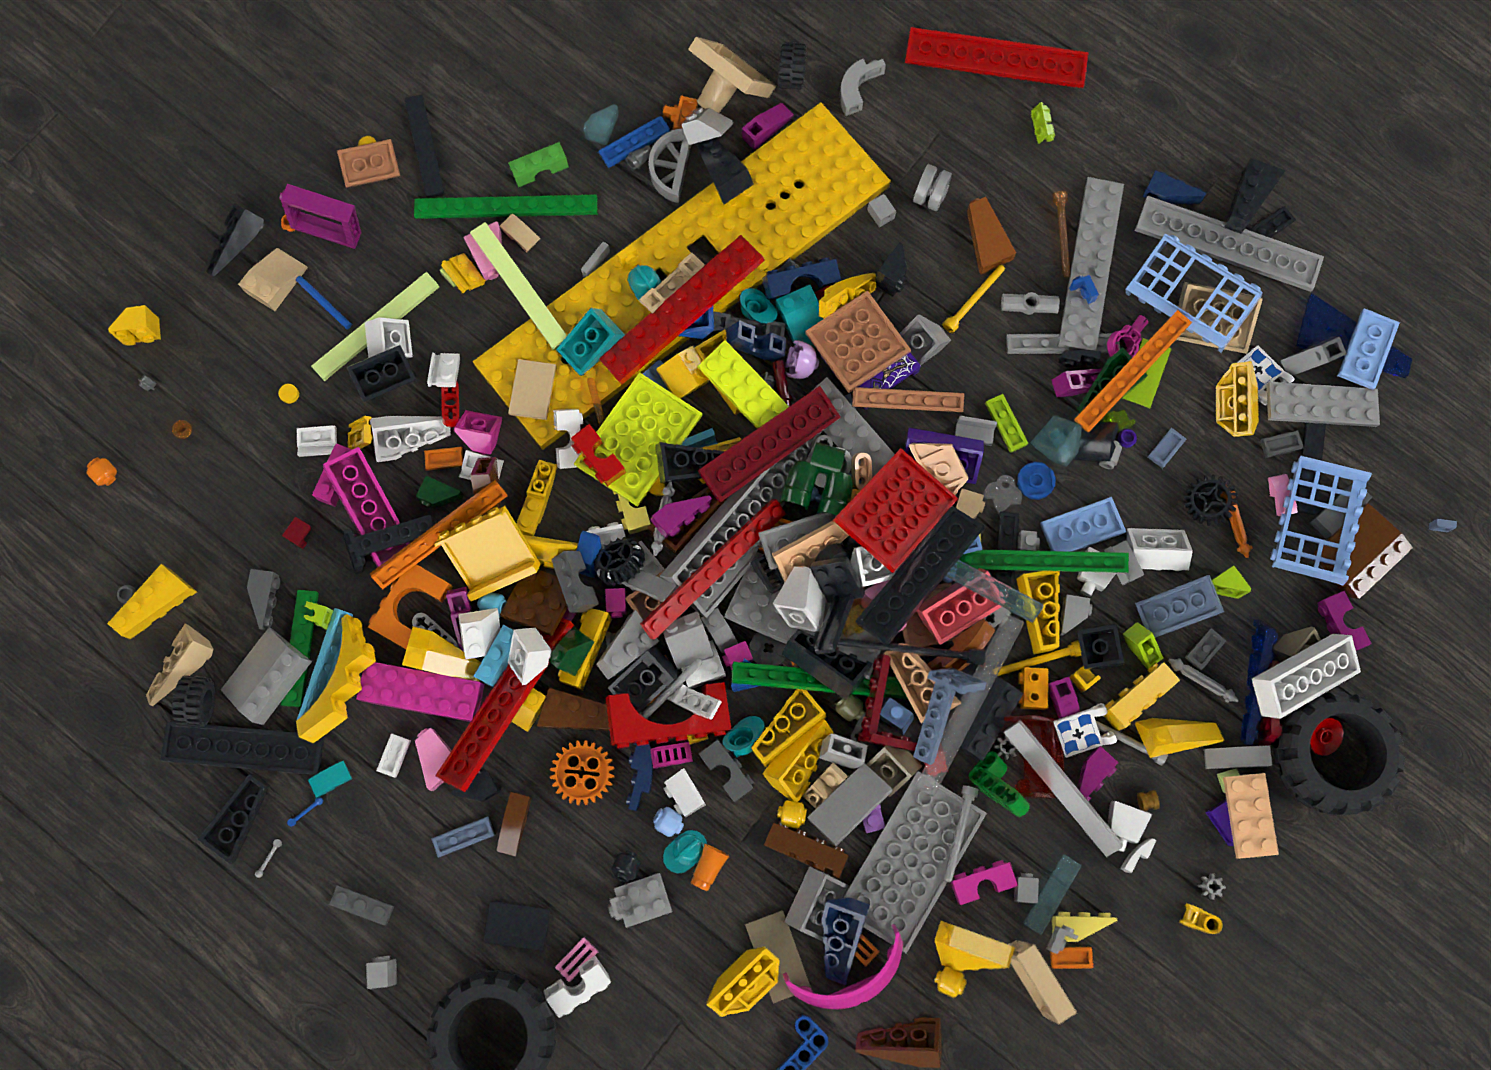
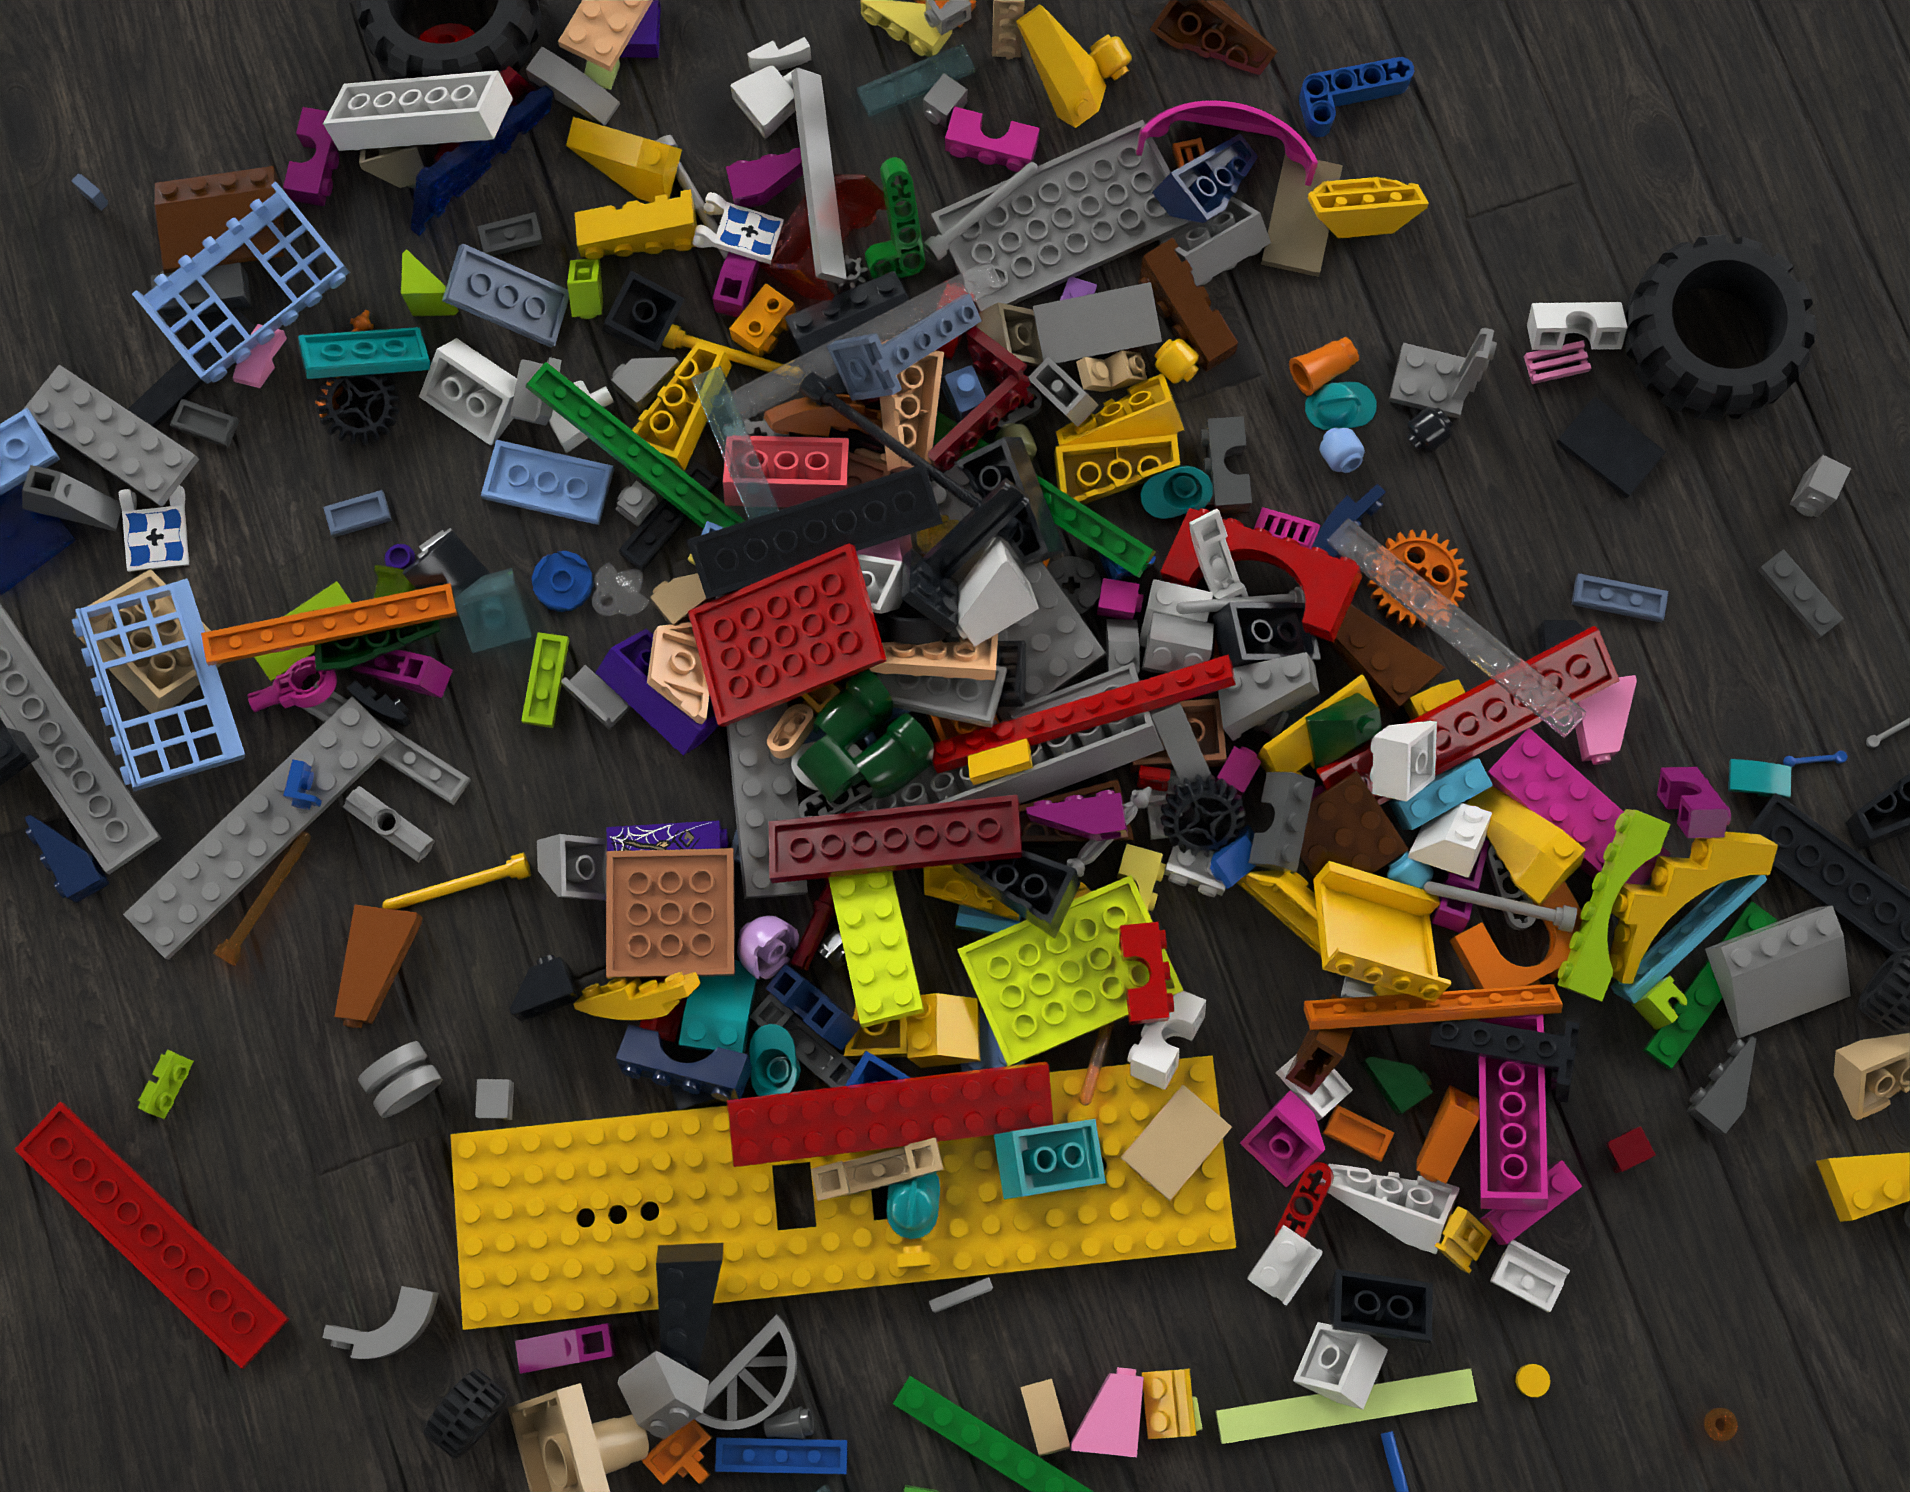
camera: 150 degrees left, 0 degrees up
orange head [87,457,117,486] -> none
white plate [376,733,411,778] -> none
yellowish green tile [470,222,567,349] -> none
reddish brown slope [497,792,532,856] -> none
yellow slope [516,460,557,536] -> none
white slope [664,769,706,817] -> none
nougat tile [852,387,964,412] -> none
yellow panel [1069,665,1101,693] -> none
pearl gold wheel [1137,790,1159,812] -> none
light grey wheel [1168,658,1238,702] -> none
yellow wedge [1216,361,1259,437] -> none
none -> teal tile [298,327,430,379]
none -> yellow tile [968,738,1033,785]
none -> red tile [1137,765,1171,792]
none -> clear plate [1328,518,1586,738]
none -> orange slope [1416,1085,1480,1184]
none -> light grey piece [1424,881,1577,932]
none -> lime arch [1558,809,1671,1002]
none -> magenta arch [1657,767,1731,838]

